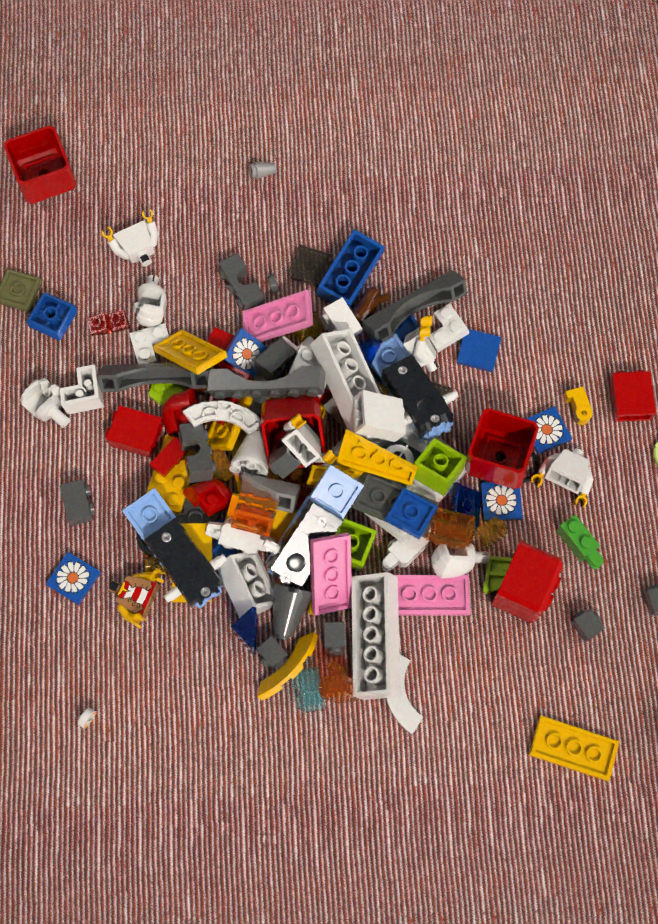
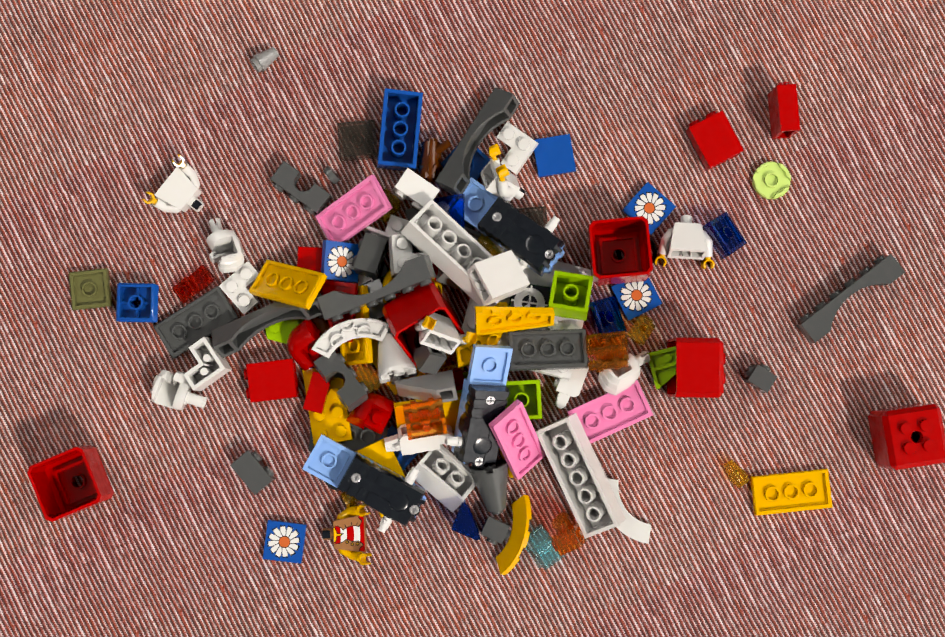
camera: 25 degrees left, 15 degrees up
red plate [3,125,77,204] -> none
dark grey brick [324,622,345,657] -> none
blue tile [384,487,438,540] -> none
bright green brick [556,514,604,569] -> none
yellow leg [563,386,592,425] -> none
none -> dark grey tile [153,286,239,359]
none -> clear blue slope [703,212,747,259]
none -> clear yellow cone [723,459,750,489]

